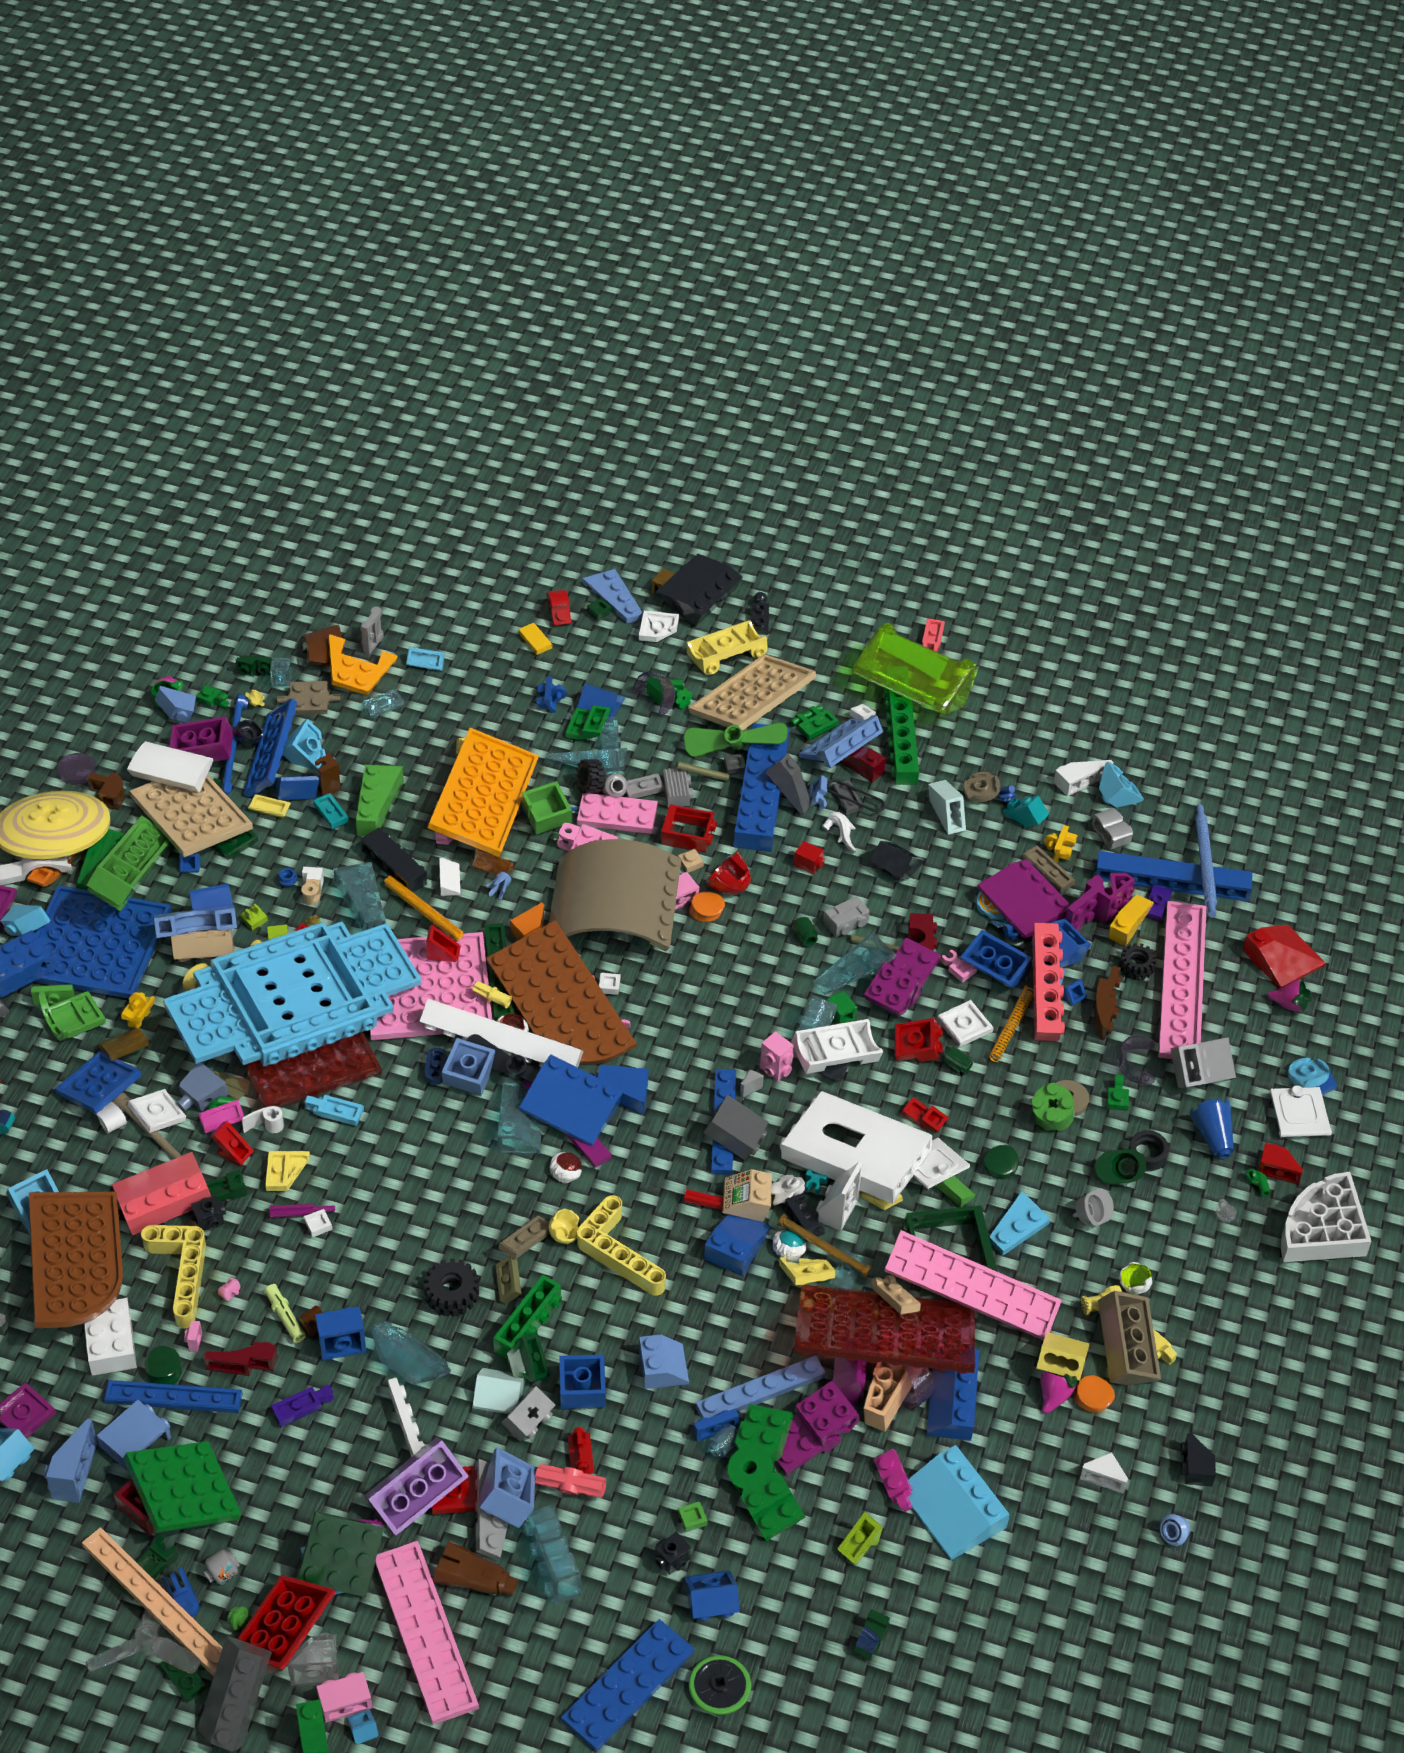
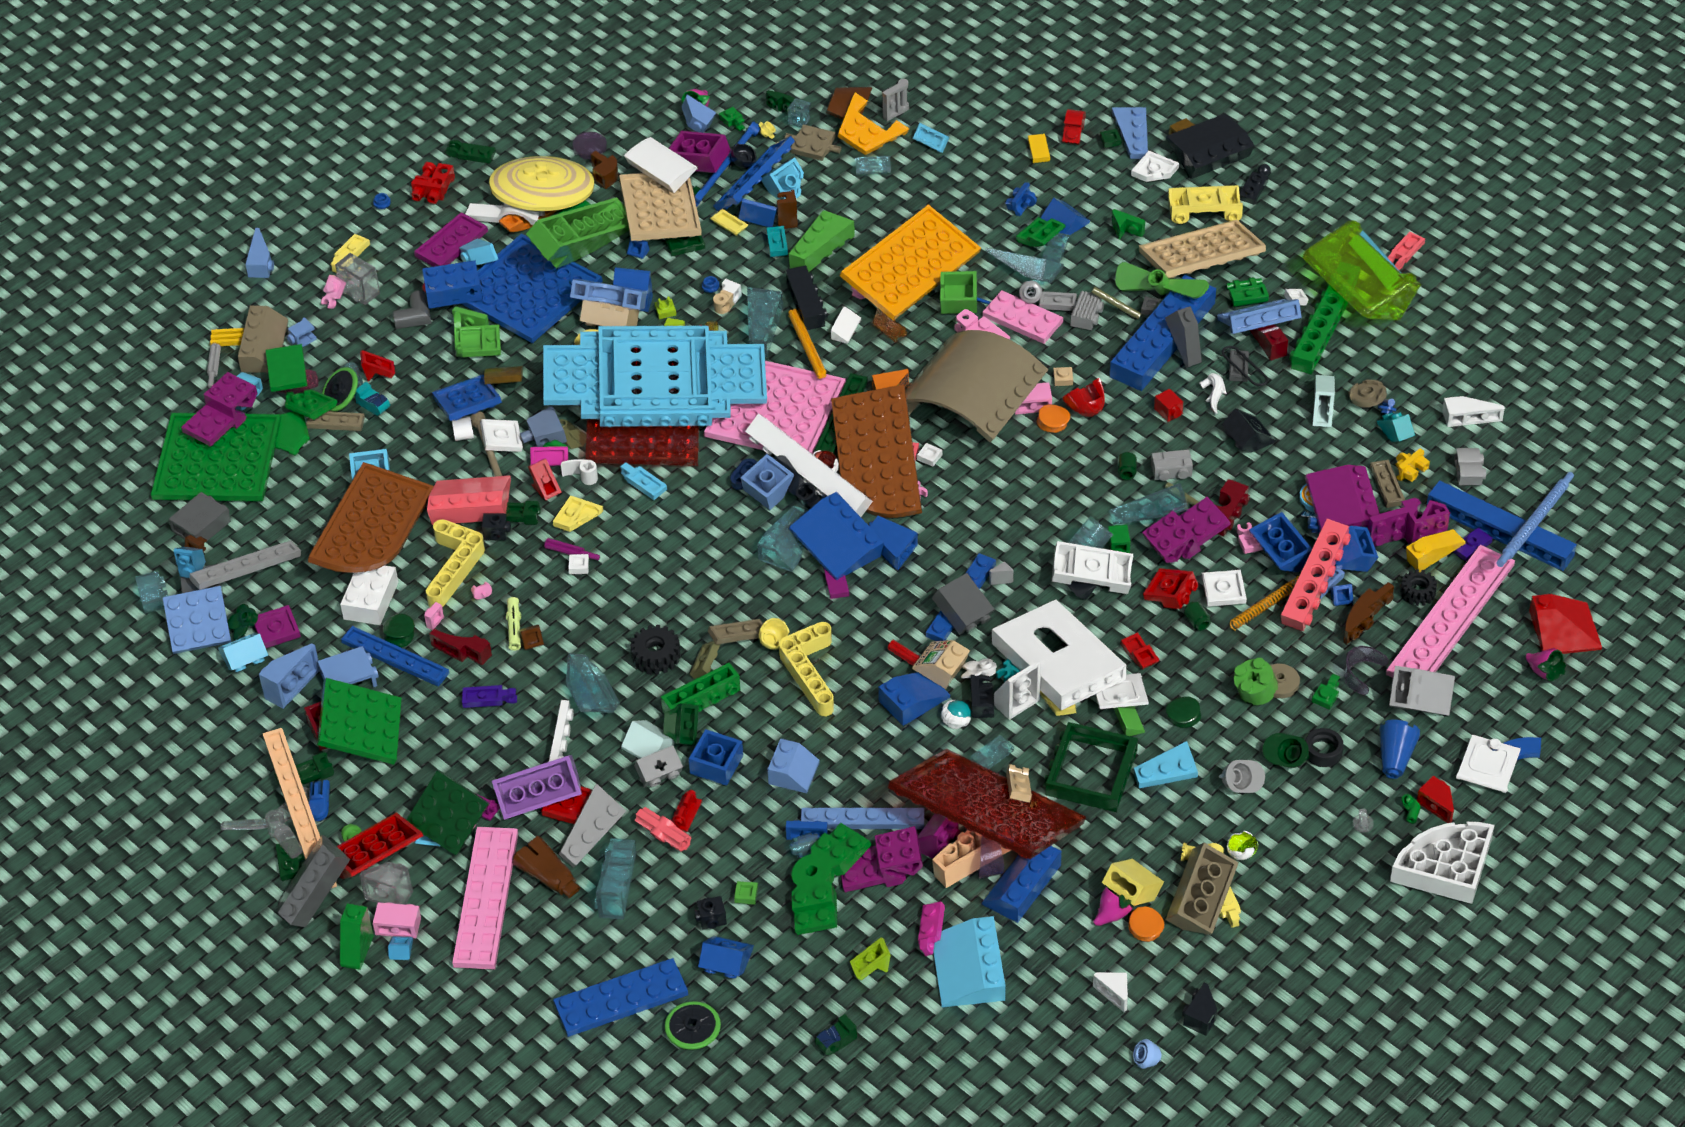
camera: 30 degrees right, 0 degrees up
yellow hips [121,992,155,1028] -> none
light grey head [203,1549,240,1585] -> none
blue brick [316,1306,366,1361] -> none
red slope [426,925,461,962] -> none
light yellow axle [473,981,512,1008] -> none
medium blue slope [479,1447,535,1528] -> none
medium blue piece [486,872,511,900] -> none
hair [550,1152,582,1183] -> none
black tyre [575,759,605,793] -> none
piece [633,672,675,715] -> none
red window [661,804,717,853] -> none
green plant [675,688,692,709] -> none
bright pink brick [760,1031,794,1081] -> none
pearl gold bar [777,1214,872,1278] -> none
light yellow wing [779,1257,835,1285] -> none
medium blue plate [809,775,827,810] -> none
bright pink plate [884,1230,1062,1340] -> none
medium azure slope [1099,761,1144,808] -> none
medium azure tile [1288,1058,1329,1087] -> none

